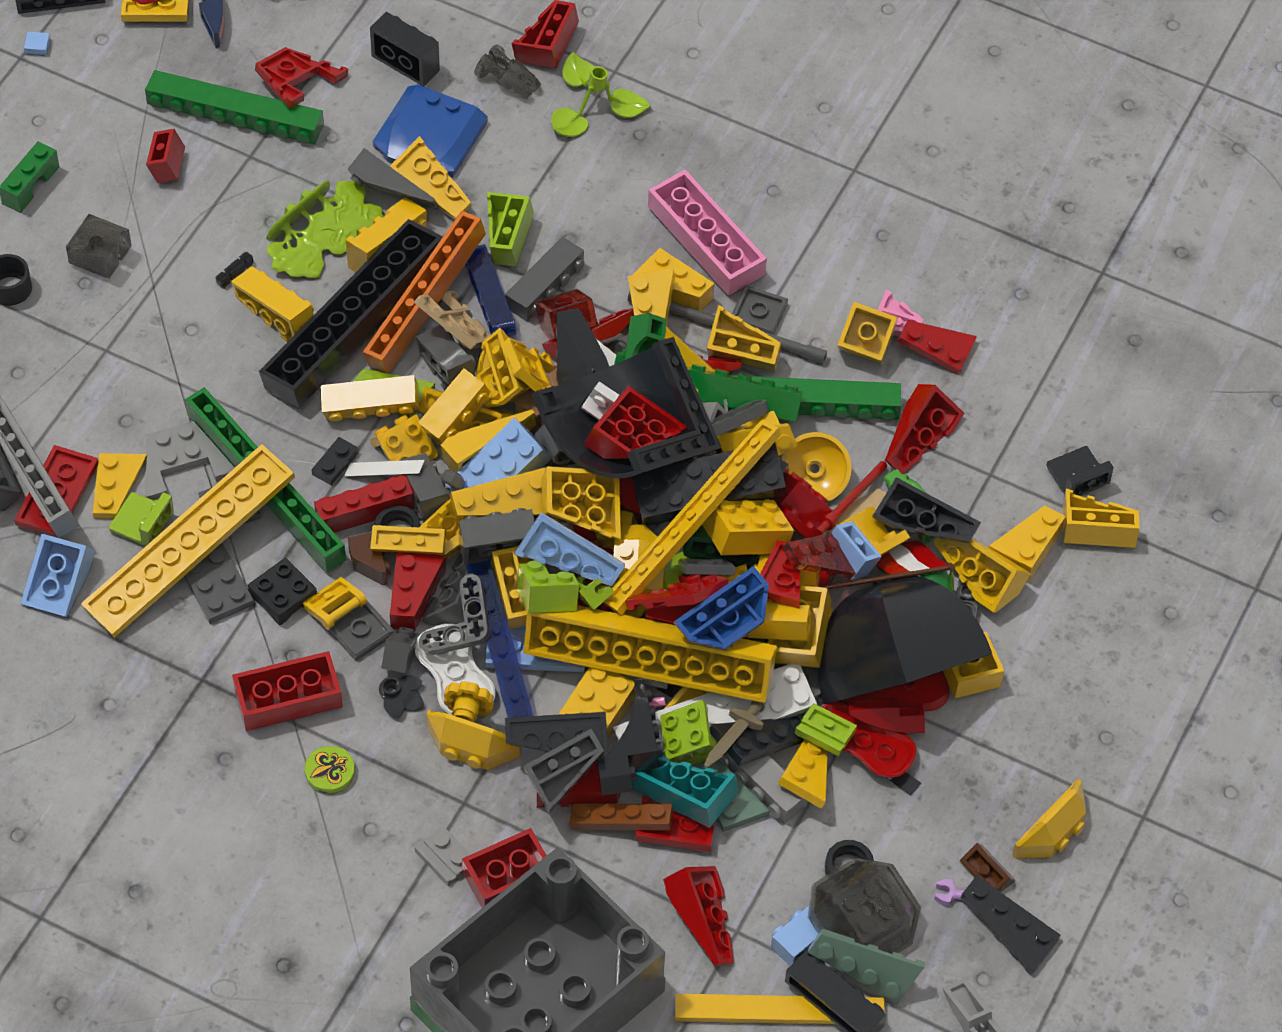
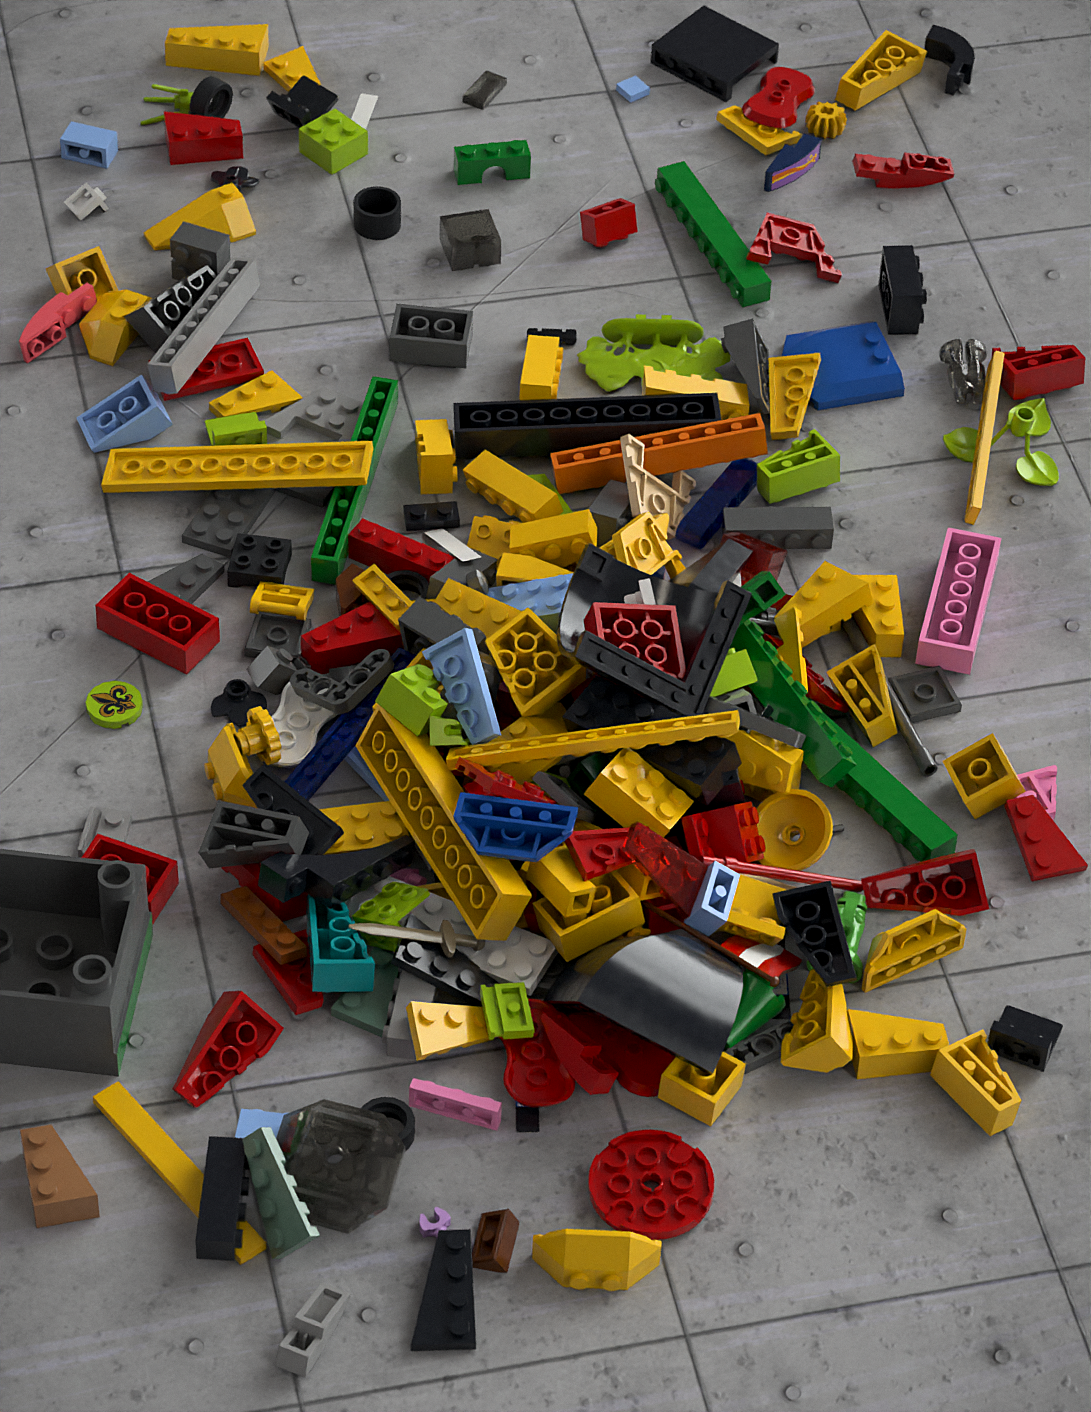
camera: 50 degrees right, 10 degrees down
none -> dark grey wing [147,554,224,604]
none -> dark grey brick [389,304,473,368]
none -> bright pink plate [409,1078,502,1131]
none -> yellow wedge [415,419,458,495]
none -> red plate [588,1129,715,1240]
none -> yellow wedge [861,909,967,993]
none -> yellow tile [964,351,1005,525]

